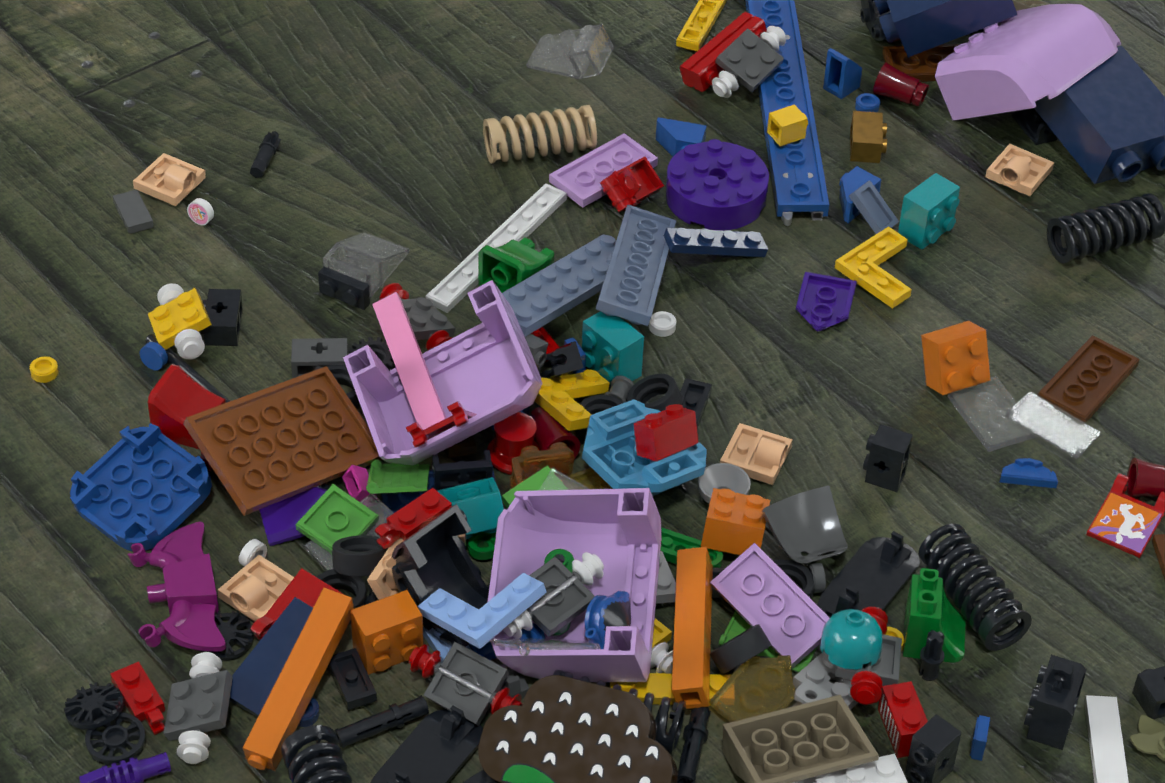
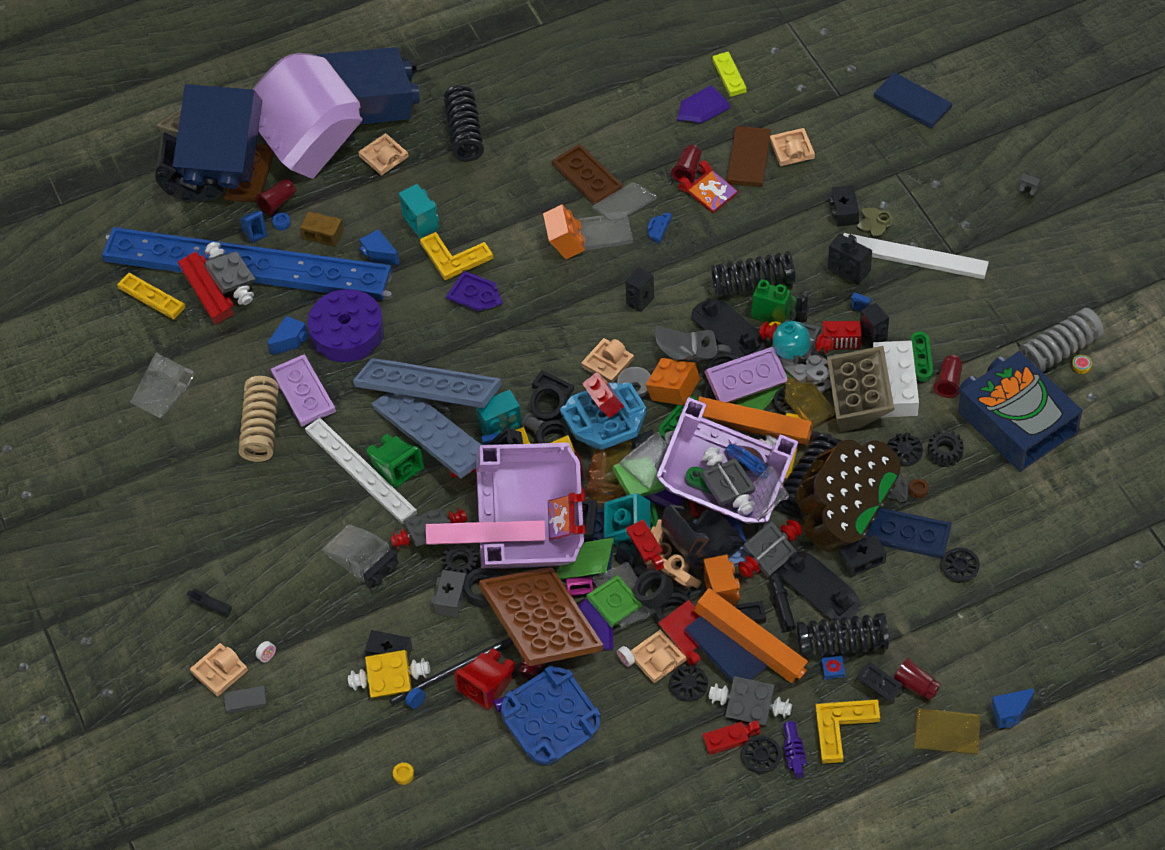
camera: 70 degrees left, 10 degrees up
black wheel [64,682,124,729] -> none
magenta torso [127,522,226,651] -> none
light blue plate [417,573,547,649] -> none
red piece [600,157,664,213] -> none
dark blue plate [663,228,768,257] -> none
black tyre [710,624,771,674] -> none
yellow brick [767,104,808,146] -> none
sand blue tile [849,180,899,234] -> none

